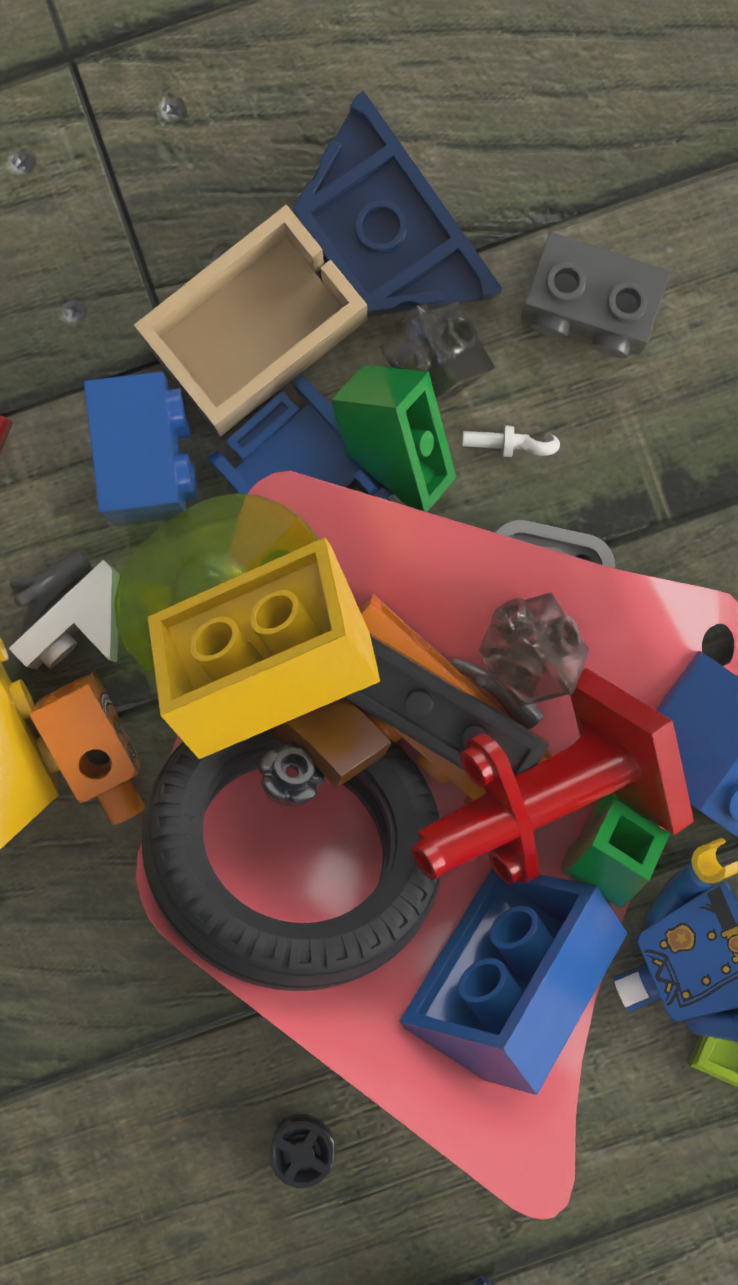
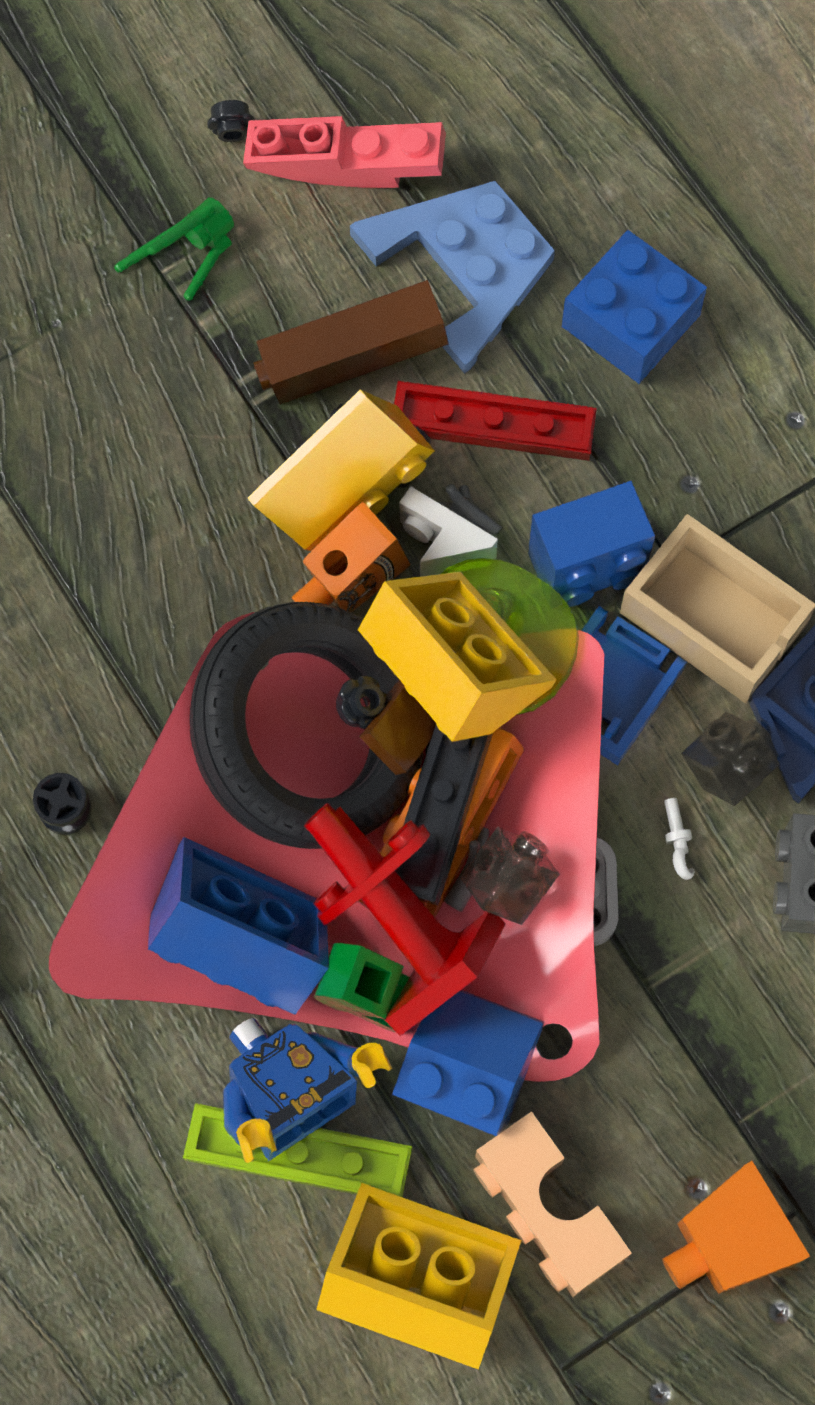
camera: 75 degrees right, 15 degrees down
green slope [331,364,457,512] -> none

